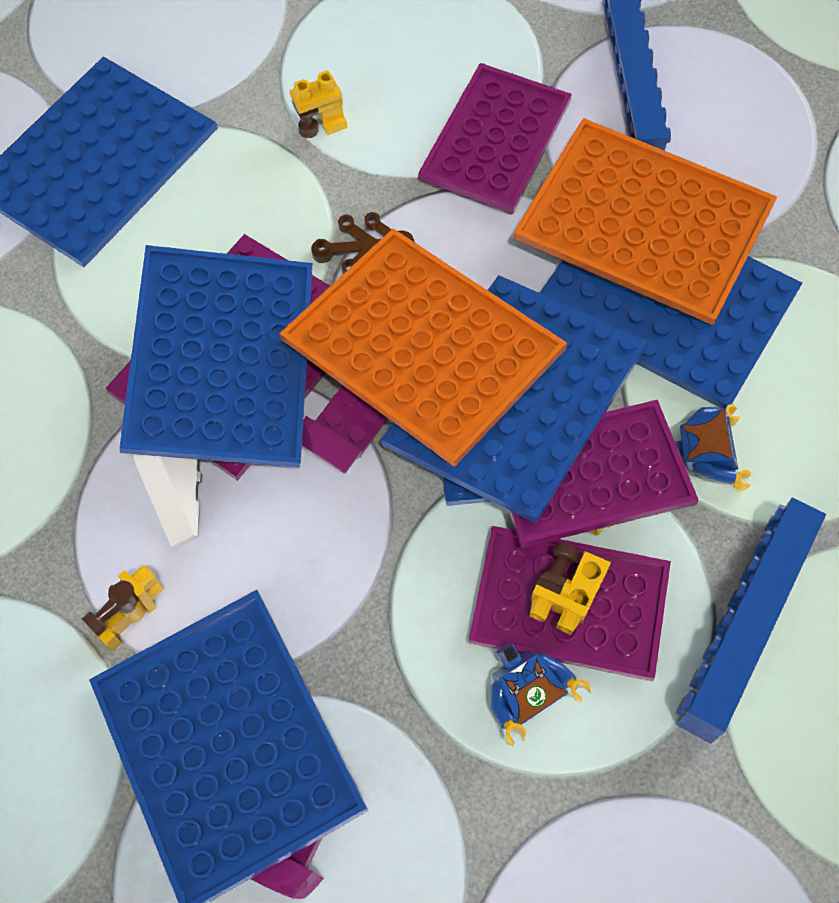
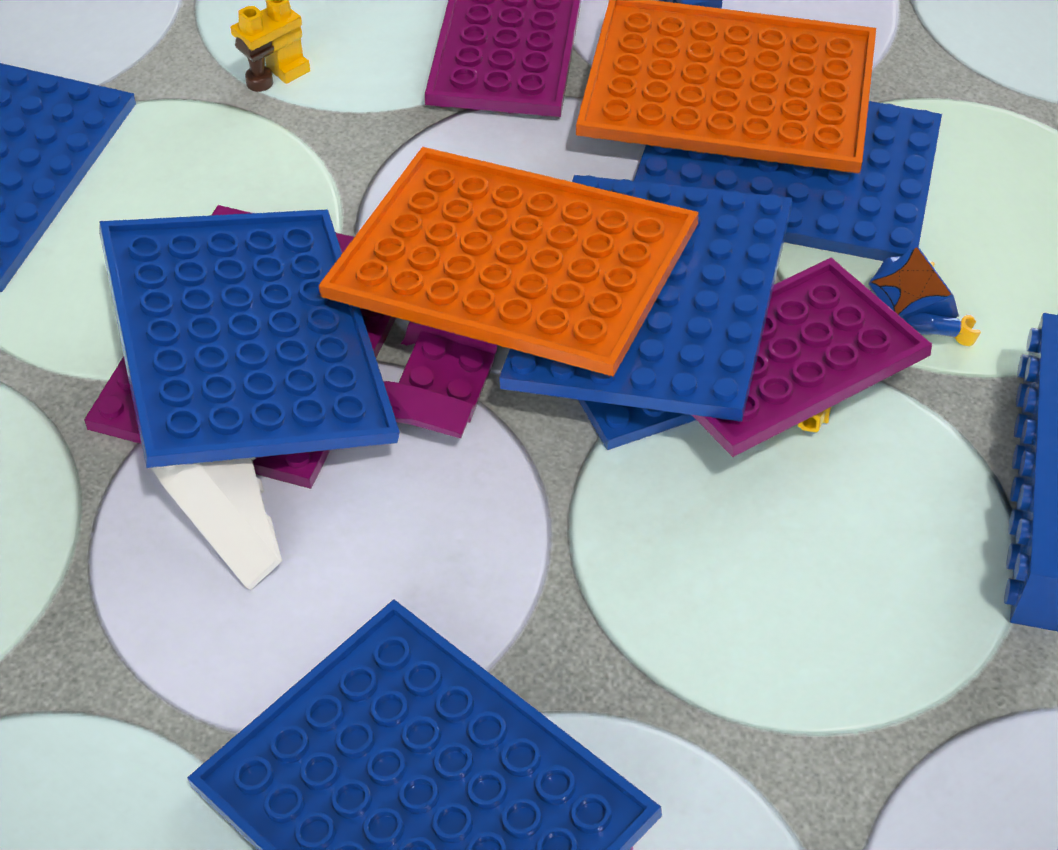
camera: 20 degrees left, 15 degrees down
hips [81,564,164,652] -> none
reddish brown plant [311,212,414,274] -> none
magenta plate [468,526,671,682] -> none
torso [490,643,591,746] -> none
yellow hips [530,542,611,635] -> none

